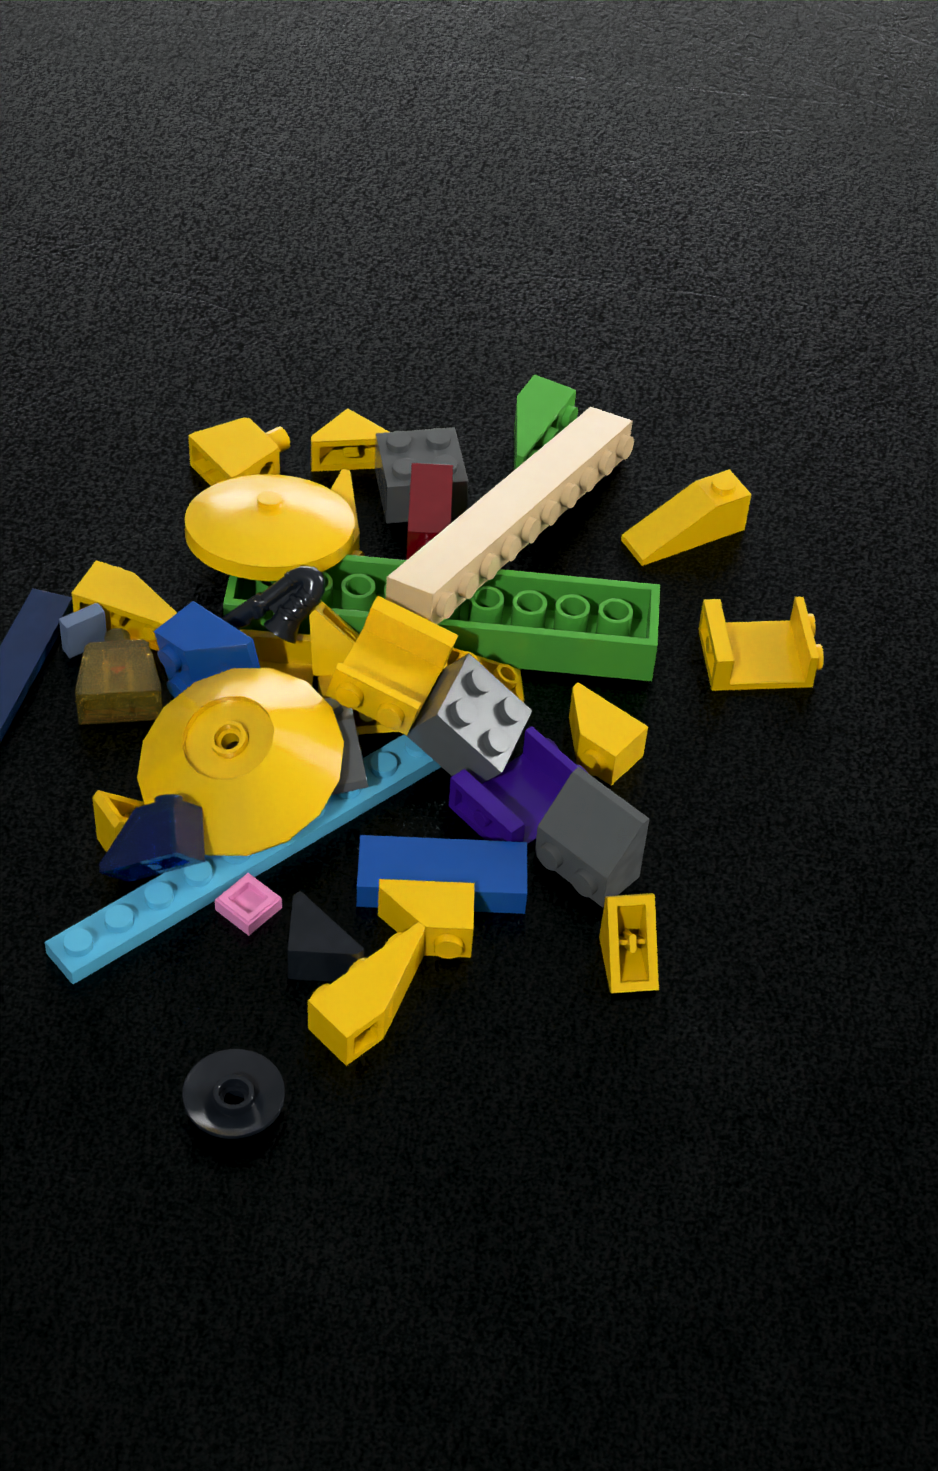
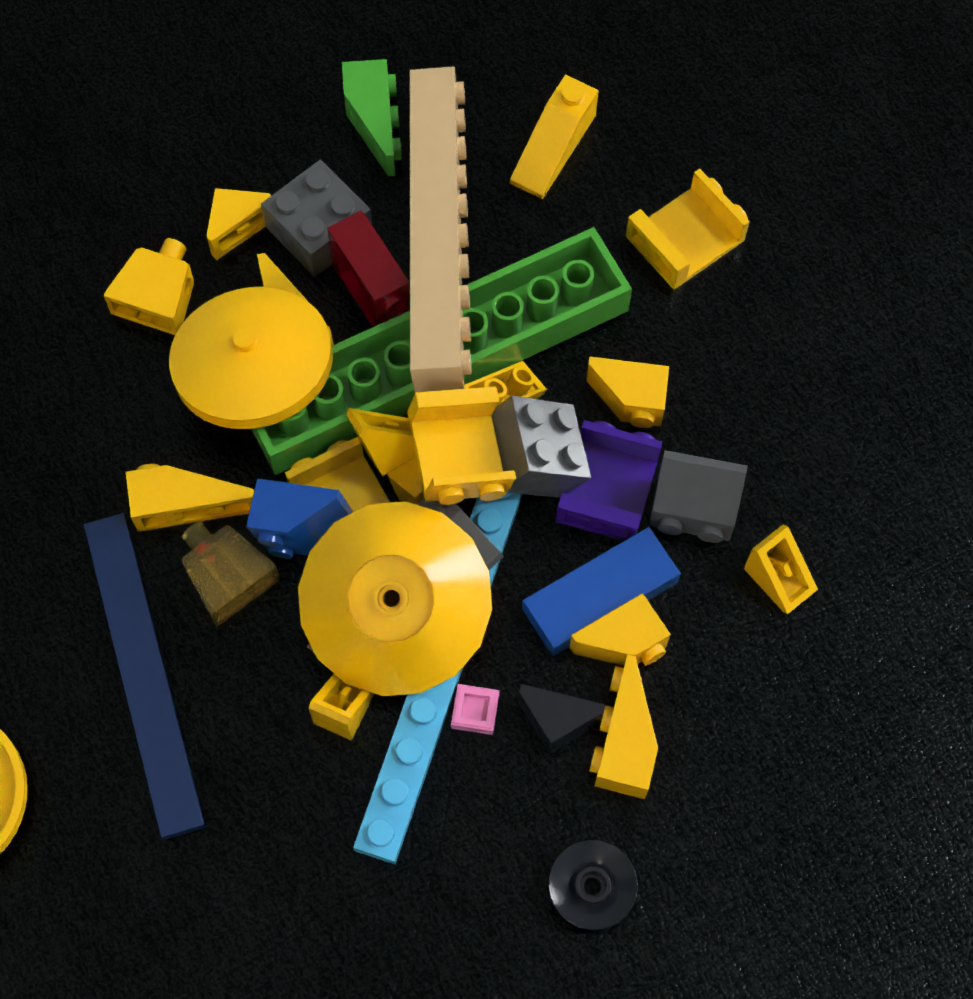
camera: 30 degrees left, 20 degrees up
sand blue tile [59,603,108,658] -> none
clear blue slope [99,794,205,882] -> none
black piece [221,565,325,644] -> none

